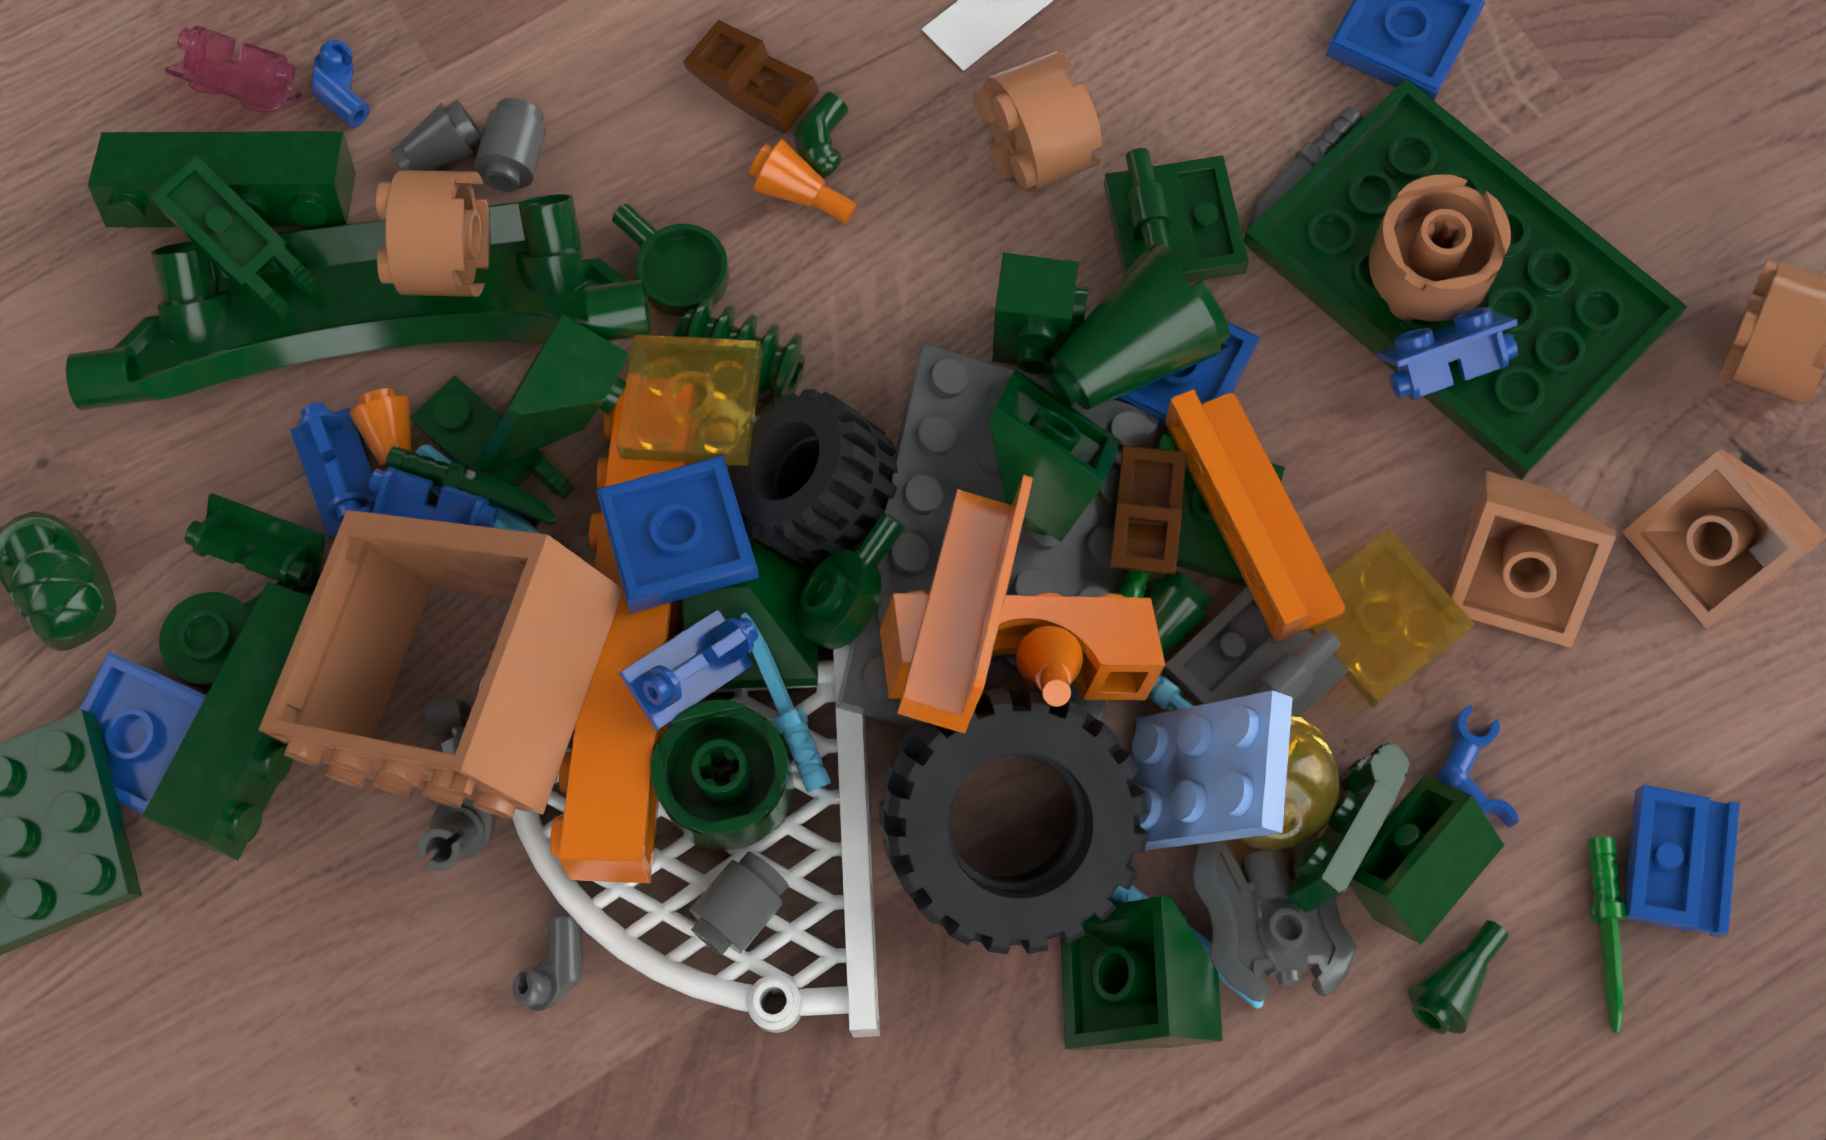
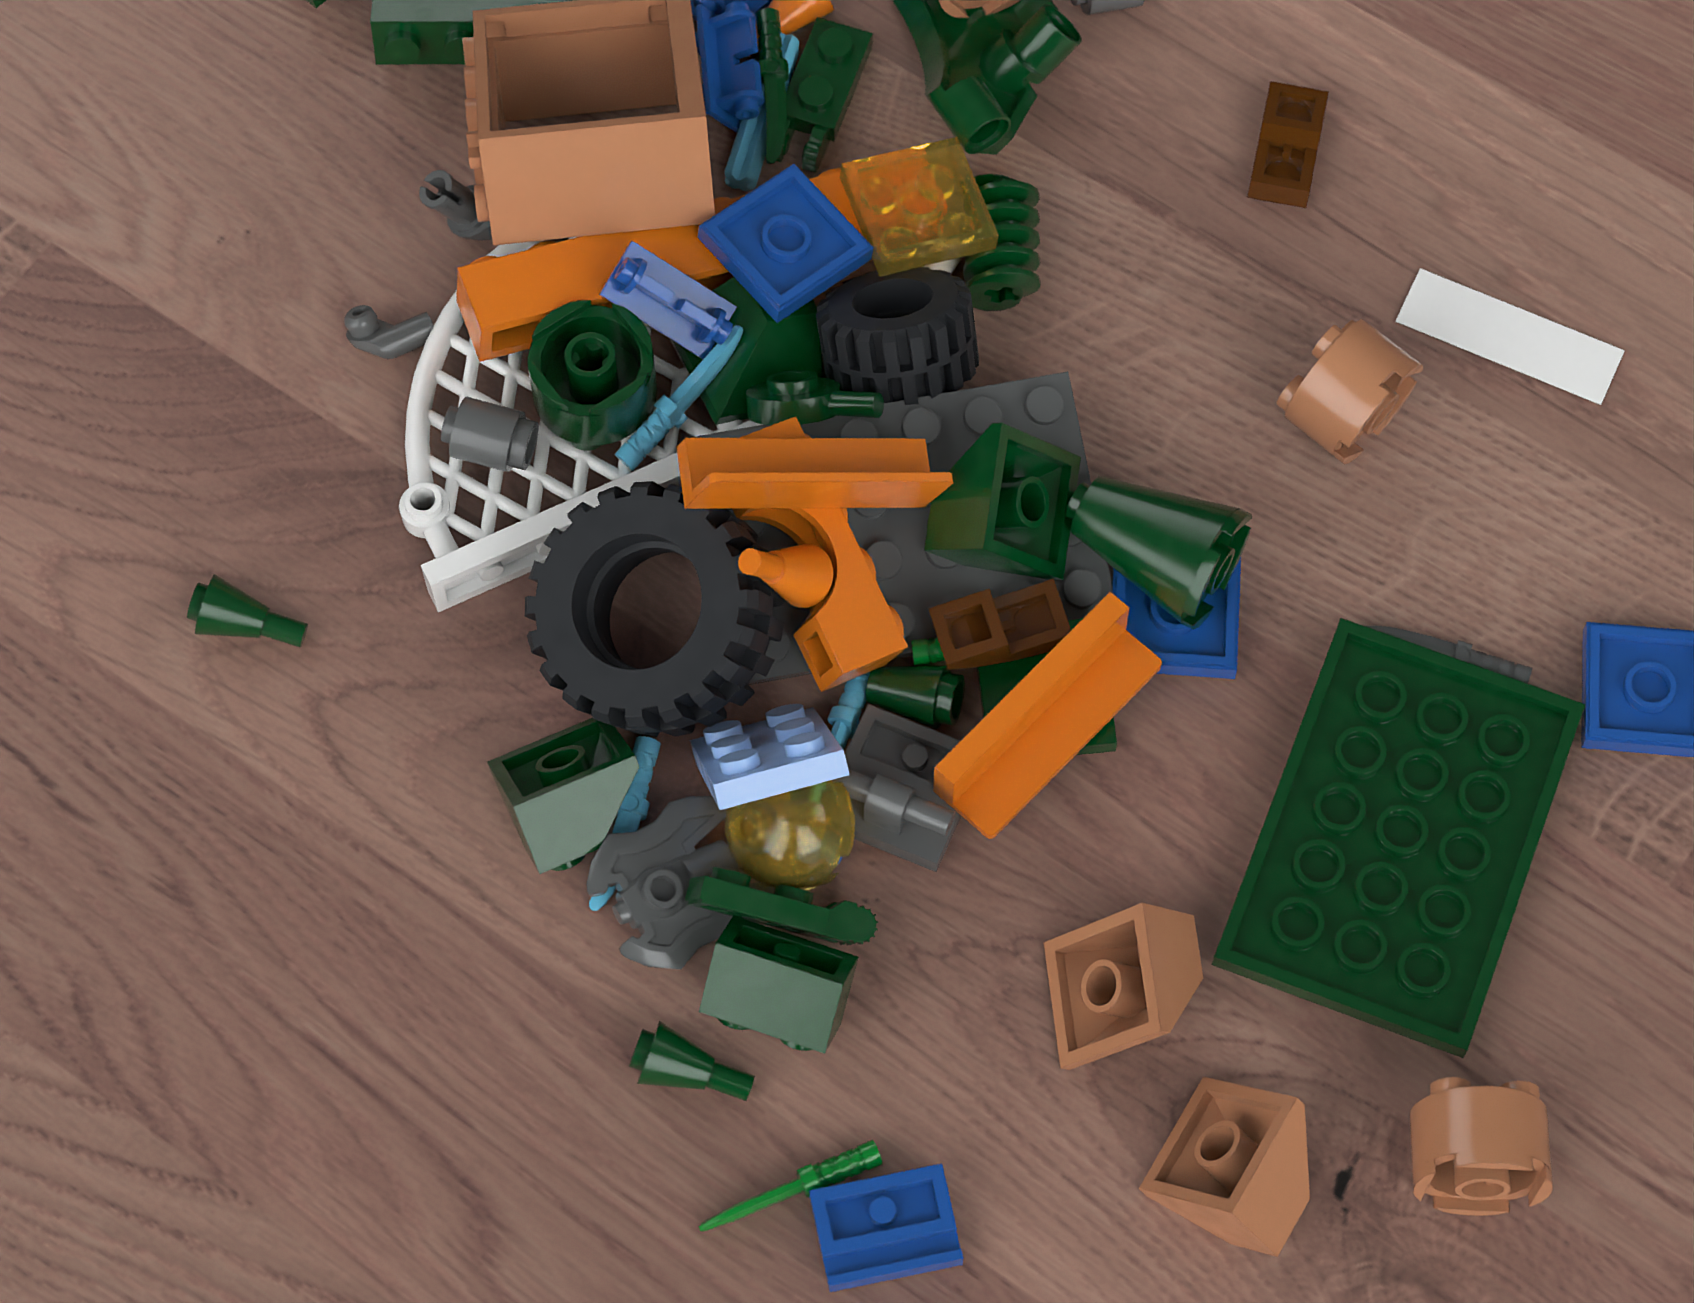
camera: 65 degrees right, 5 degrees down
dark green slope [473,314,629,473] -> none
dark green piece [612,204,729,317] -> none
orange cone [749,139,858,225] -> none
dark green arm [795,92,848,178] -> none
dark green brick [992,253,1088,374] -> none
dark green plate [1104,148,1249,282] -> none
clear yellow plate [1308,529,1475,708] -> none
nougat brick [1369,175,1511,322] -> none
blue hinge [1377,307,1518,400] -> none
blue arm [1437,705,1519,828] -> none

